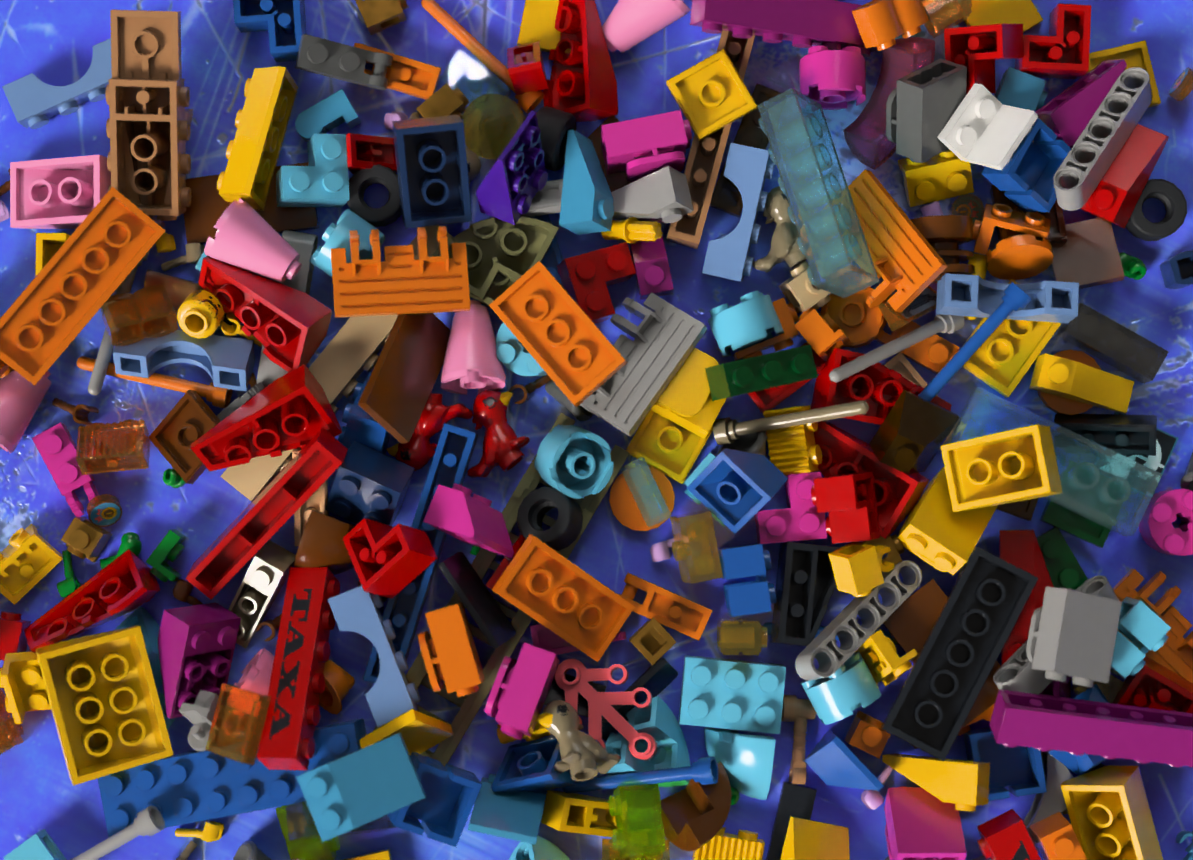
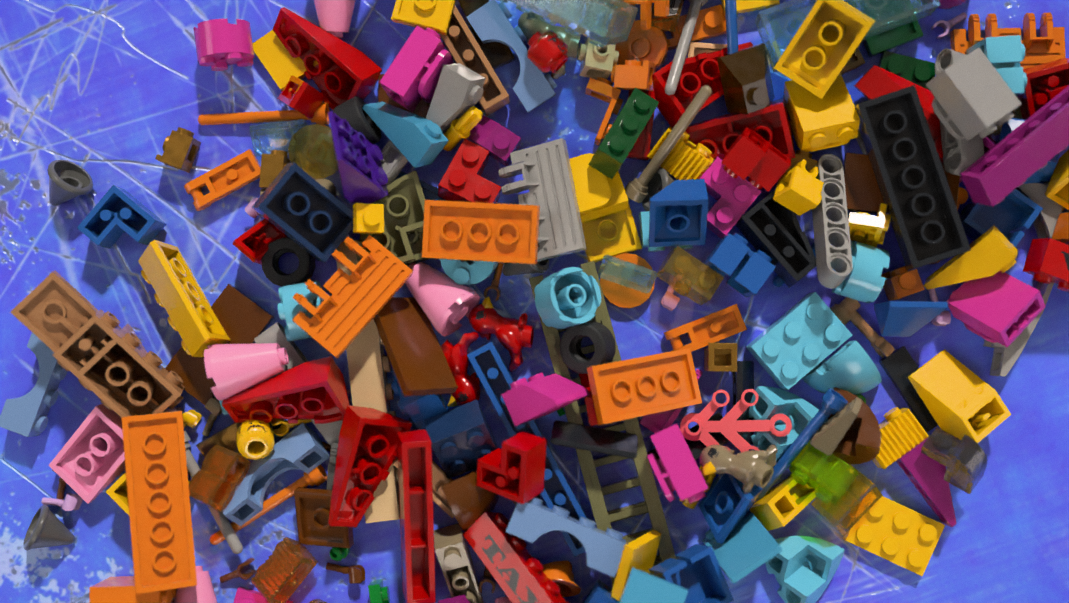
camera: 40 degrees left, 0 degrees up
medium azure brick [276,133,349,207] -> none
dark grey plate [295,34,393,90] -> none
dark azure leg [295,89,362,142] -> none
orange brick [418,602,485,697] -> none
medium azure brick [708,290,784,357] -> none
clear yellow brick [717,618,768,655] -> none
none -> reddish brown hand [326,563,365,583]
none -> yellow plate [353,203,384,234]
none -> red head [527,31,569,74]
none -> dark tan slope [810,398,862,455]
none -> lavender hand [931,12,967,39]

